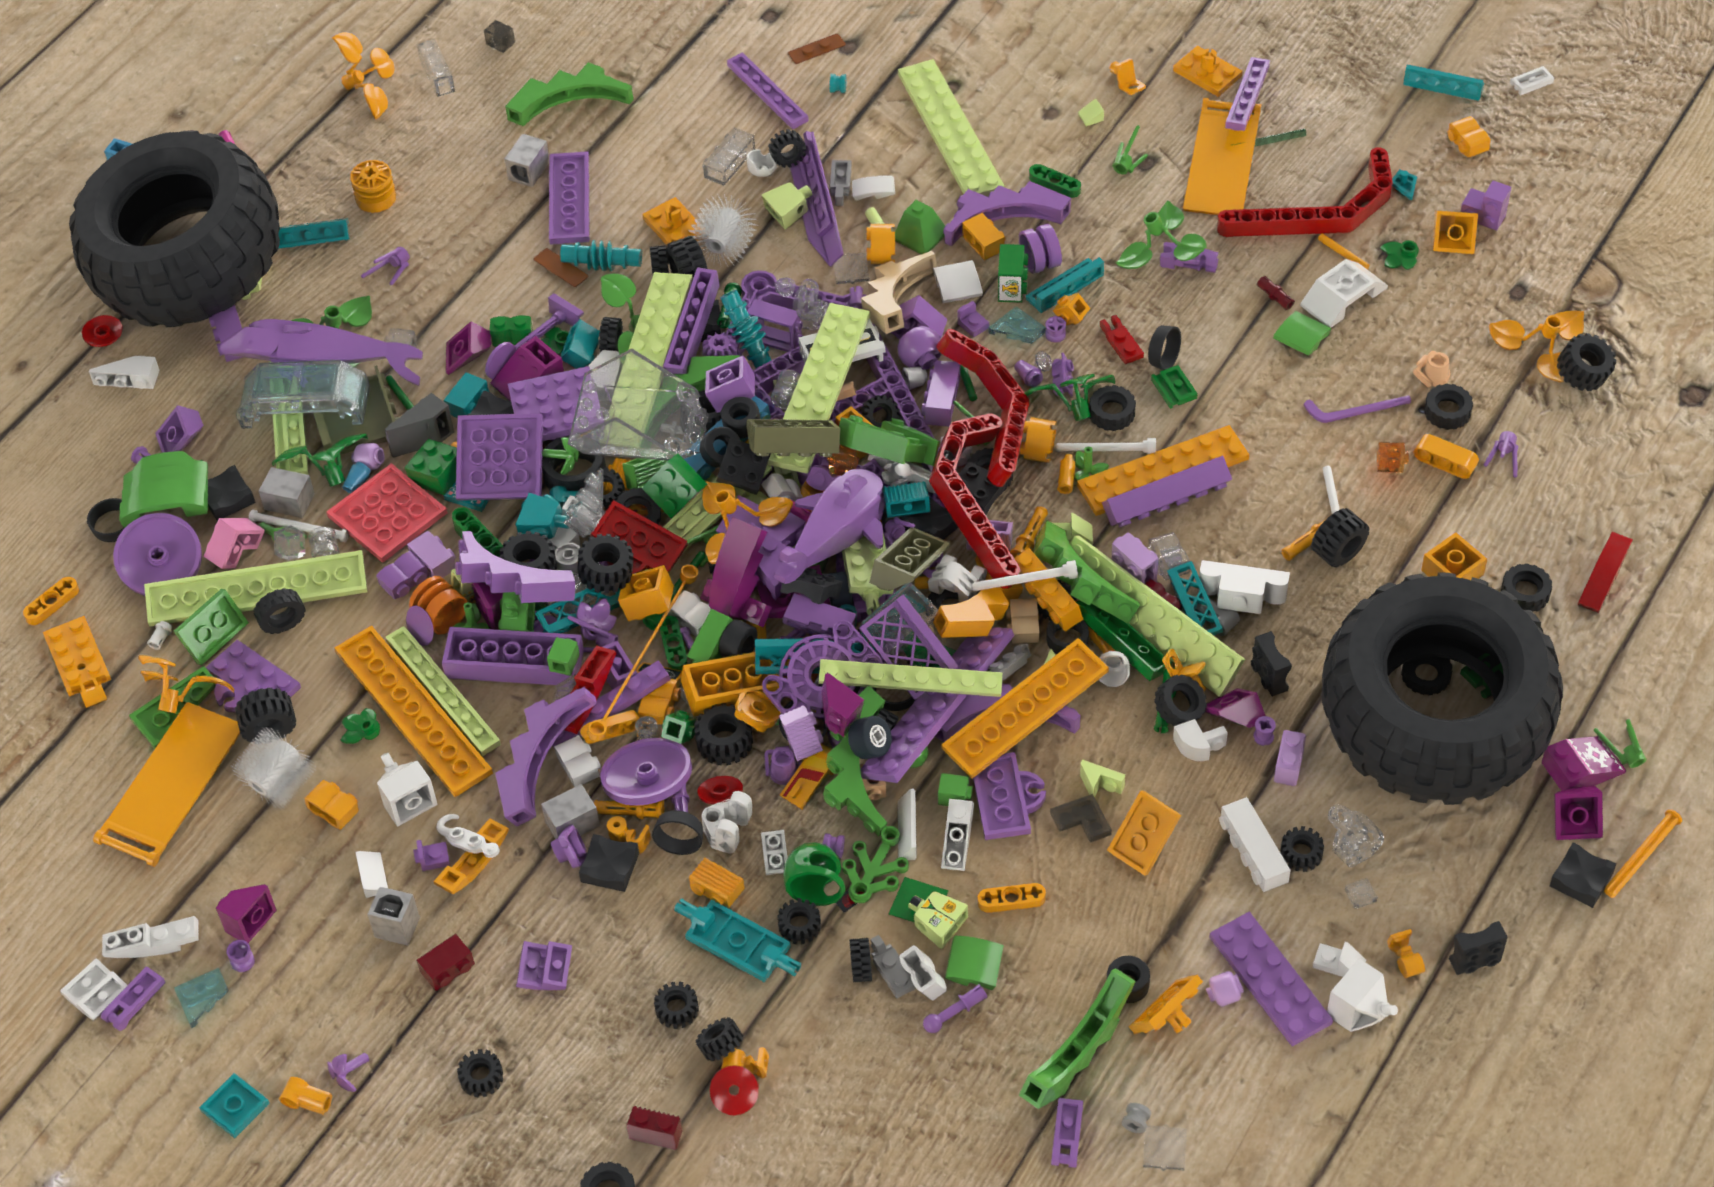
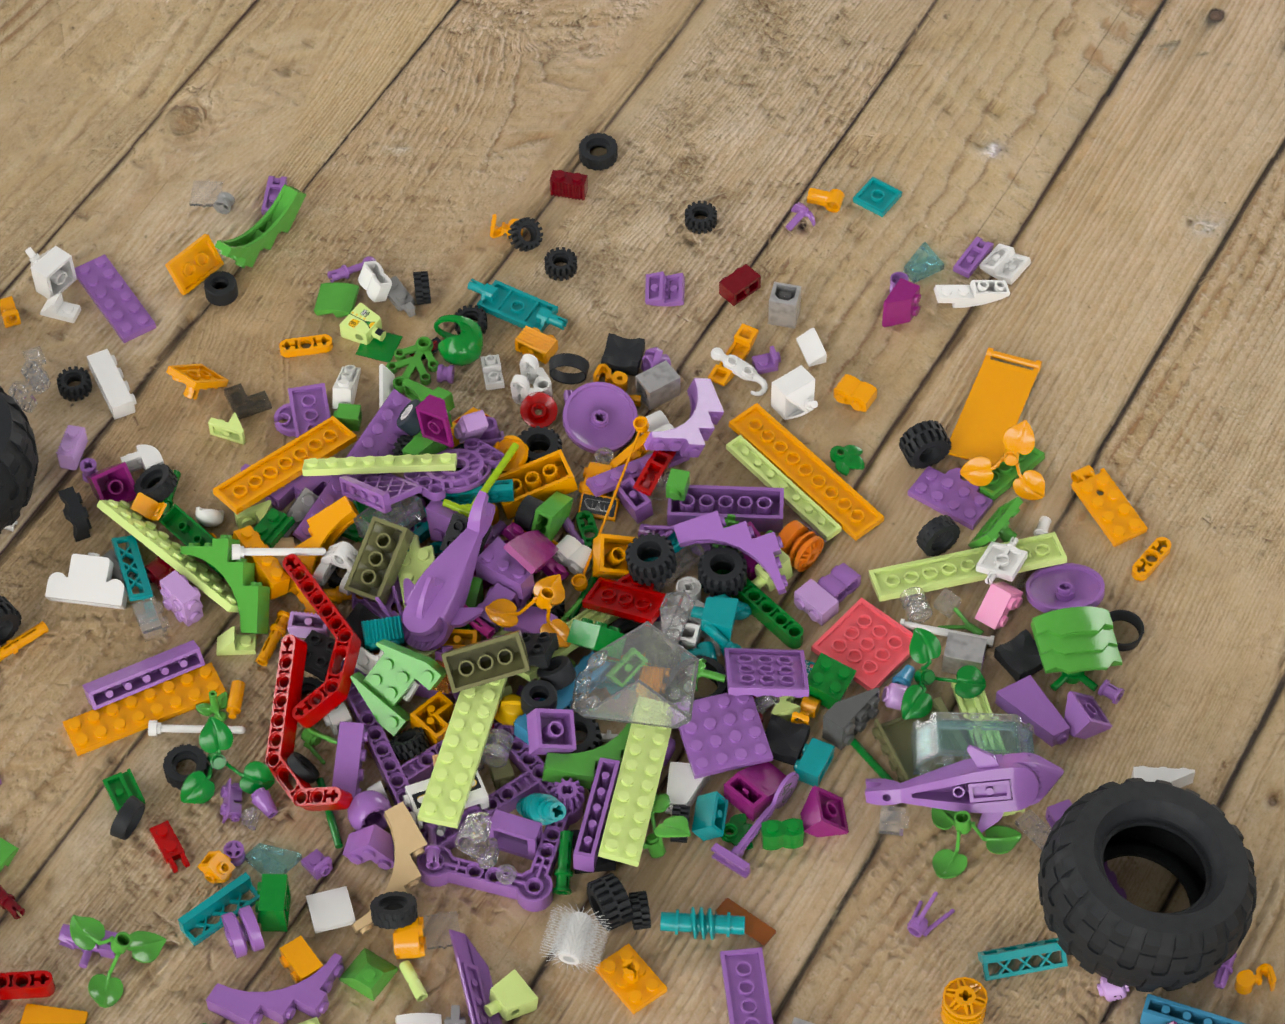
camera: 175 degrees right, 0 degrees up
white piece [231,727,316,809] -> none
green brick [661,710,696,745] -> none
red dish [710,1066,759,1116] -> none
light orange brick [1020,417,1057,463] -> none
lavender head [1206,971,1244,1007] -> none
none -> green plate [253,508,295,548]
none -> black tyre [286,752,320,784]
none -> black tyre [370,891,418,929]
none -> lime bar [442,443,519,518]
none -> white plate [976,537,1028,585]
none -> medium lavender slope [995,675,1070,747]

